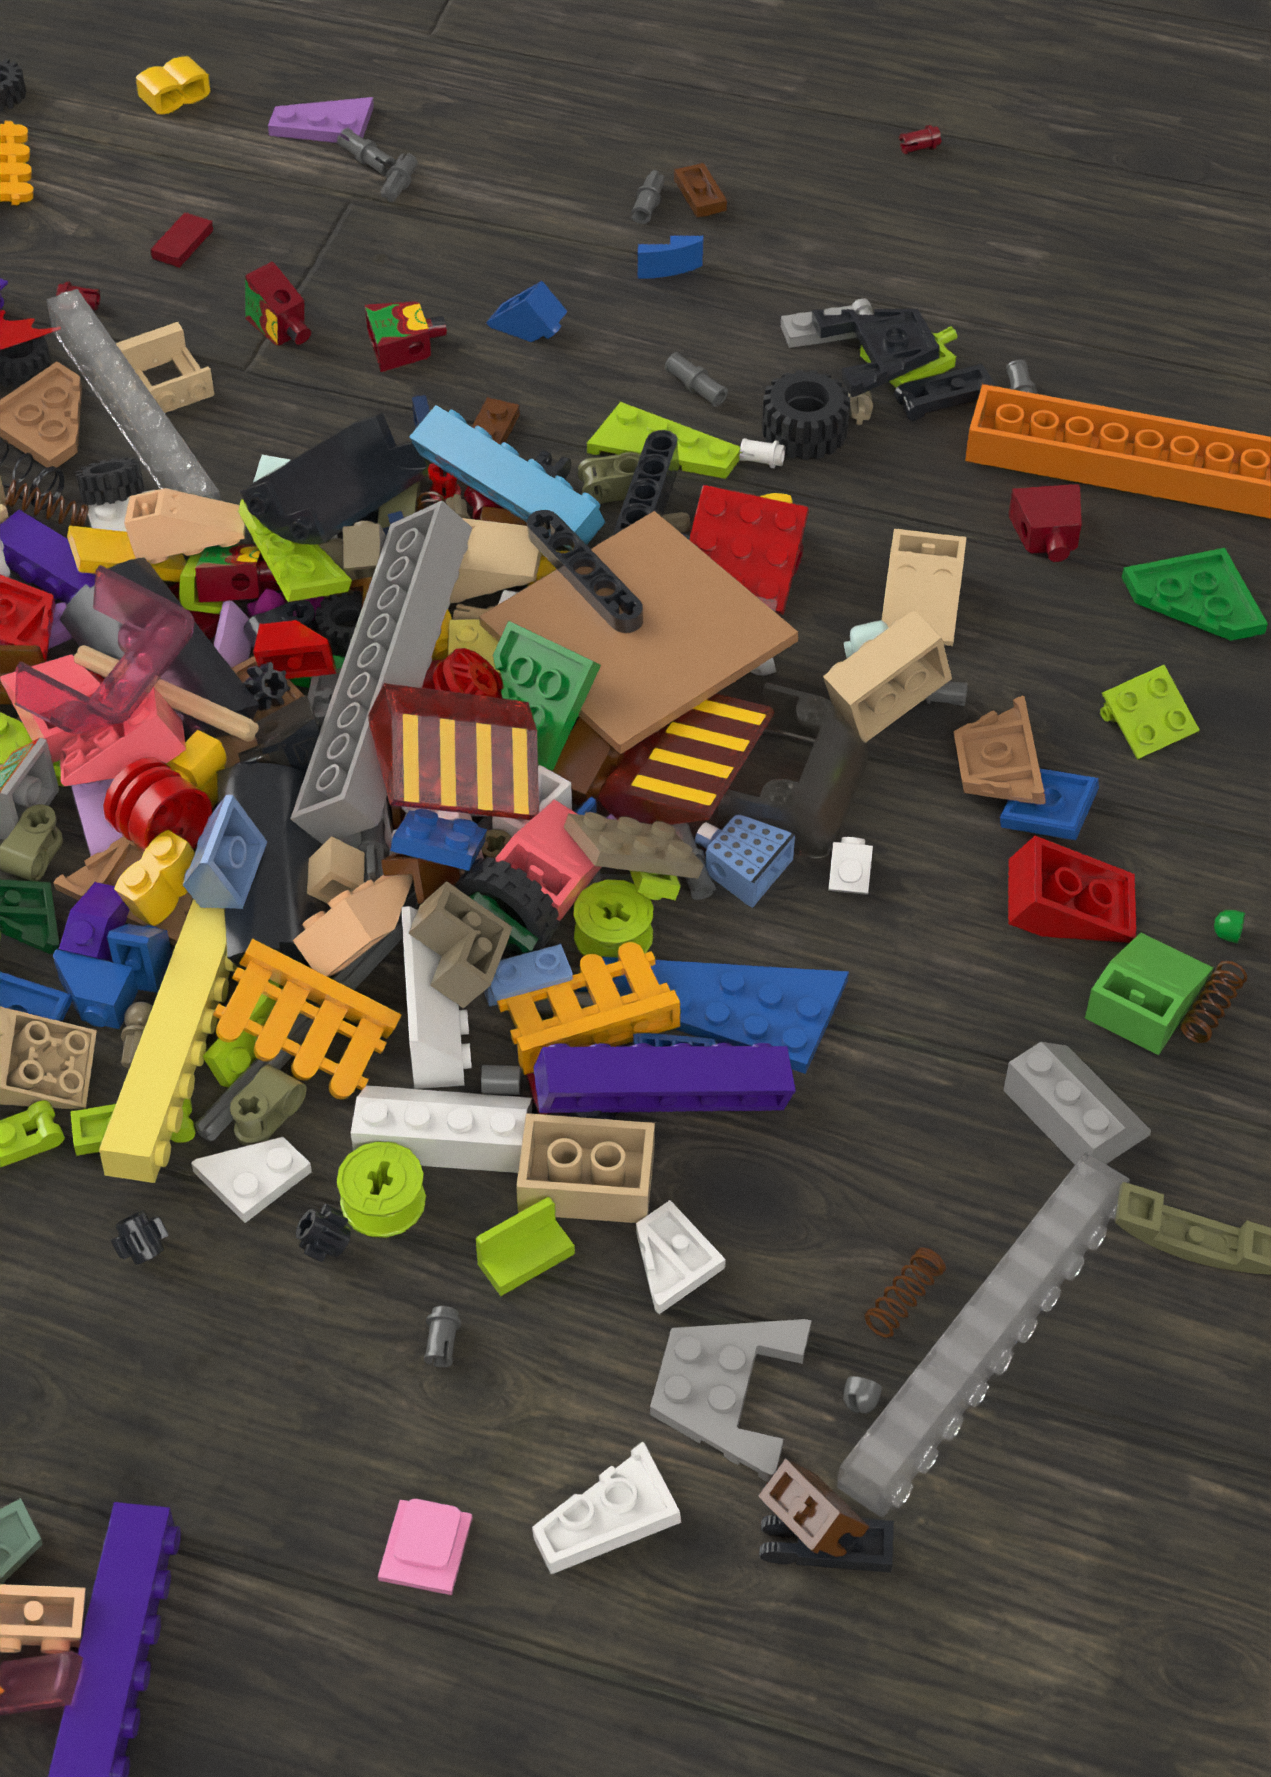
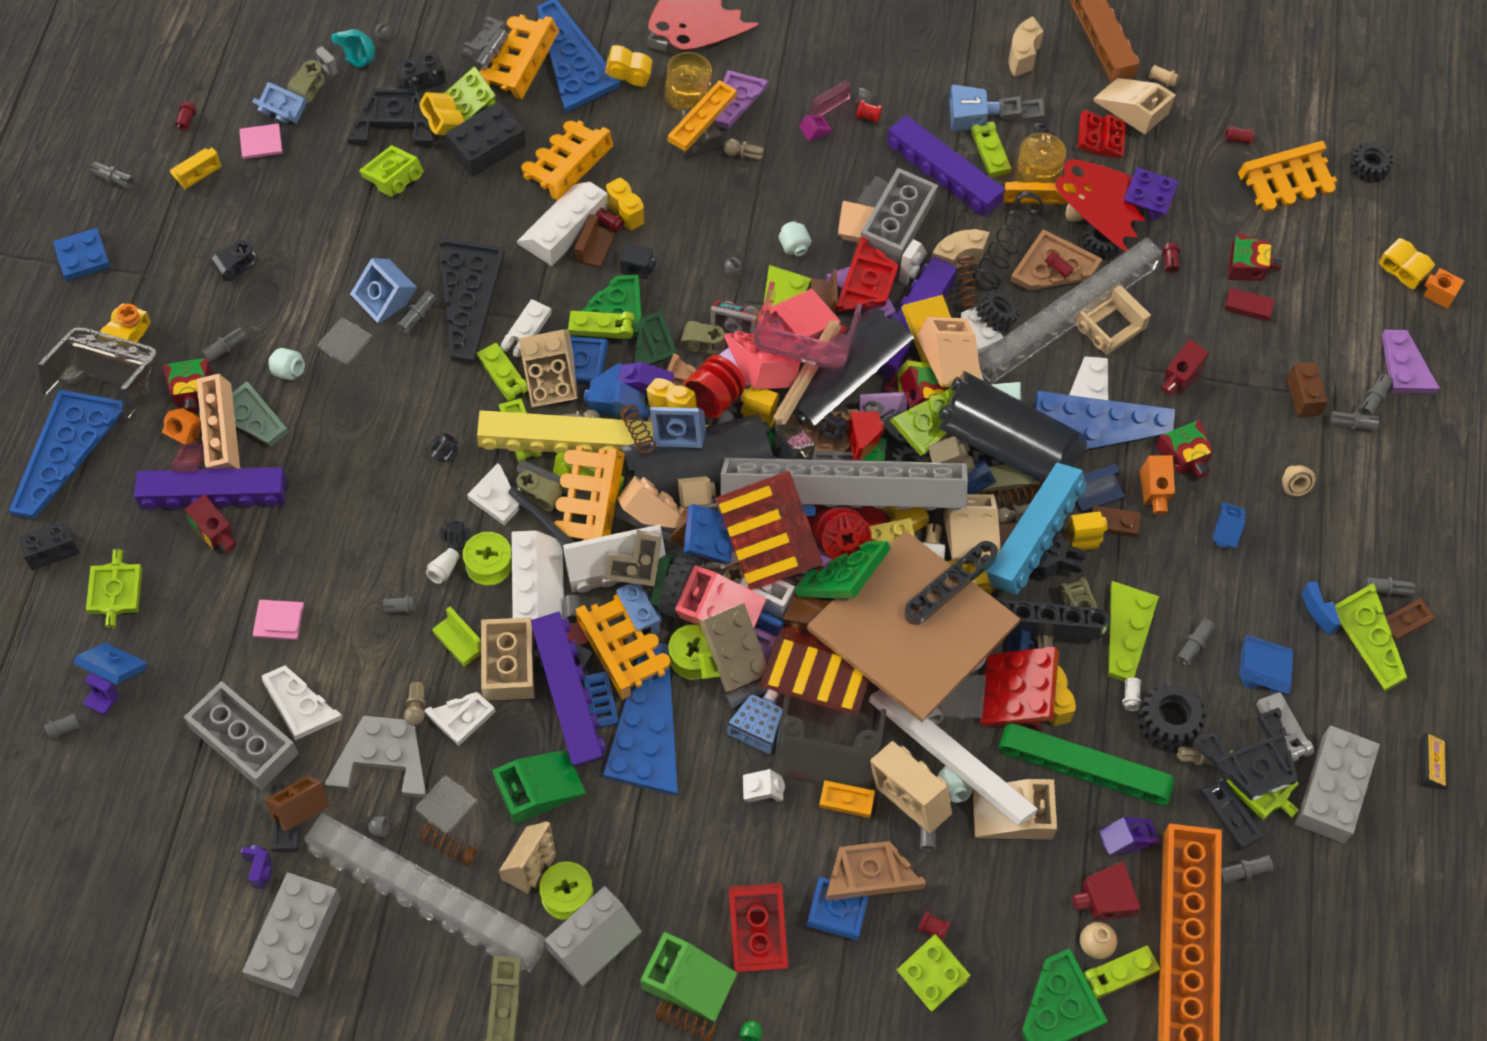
camera: 80 degrees right, 10 degrees up
none -> light grey brick [184,681,299,790]
none -> dark red torso [185,494,237,553]
none -> dark purple bracket [240,845,272,890]
none -> light grey brick [242,872,341,997]
none -> dark tan axle [404,682,426,726]
none -> clear piece [415,775,477,833]
none -> white cone [426,548,460,584]
none -> green slope [492,749,586,825]
none -> tan slope [499,822,556,894]
none -> black bar [508,486,575,545]
none -> lime piece [539,861,593,920]
none -> reddish brown piece [620,405,656,454]
none -> light orange plate [819,781,875,818]
none -> dark grey hinge [863,400,884,416]
none -> white tile [869,689,1037,826]
none -> dark red bush [917,910,951,941]
none -> green beam [998,724,1175,805]
none -> wing [1035,391,1175,450]
none -> dark red pin [1045,251,1075,279]
none -> yellow brick [1064,511,1107,551]
none -> white wing [1069,357,1108,400]
none -> tan brick [1080,922,1117,959]
none -> lime plate [1083,945,1160,999]
none -> dark purple slope [1099,817,1161,856]
none -> orange torso [1139,455,1175,515]
none -> torso [1228,233,1283,281]
none -> blue slope [1239,635,1293,694]
none -> tan brick [1282,465,1316,497]
none -> reddish brown brick [1287,362,1328,418]
none -> light grey brick [1295,725,1380,844]
none -> lime wing [1335,583,1407,692]
none -> slope [1420,733,1448,789]
none -> orange brick [1424,268,1464,309]

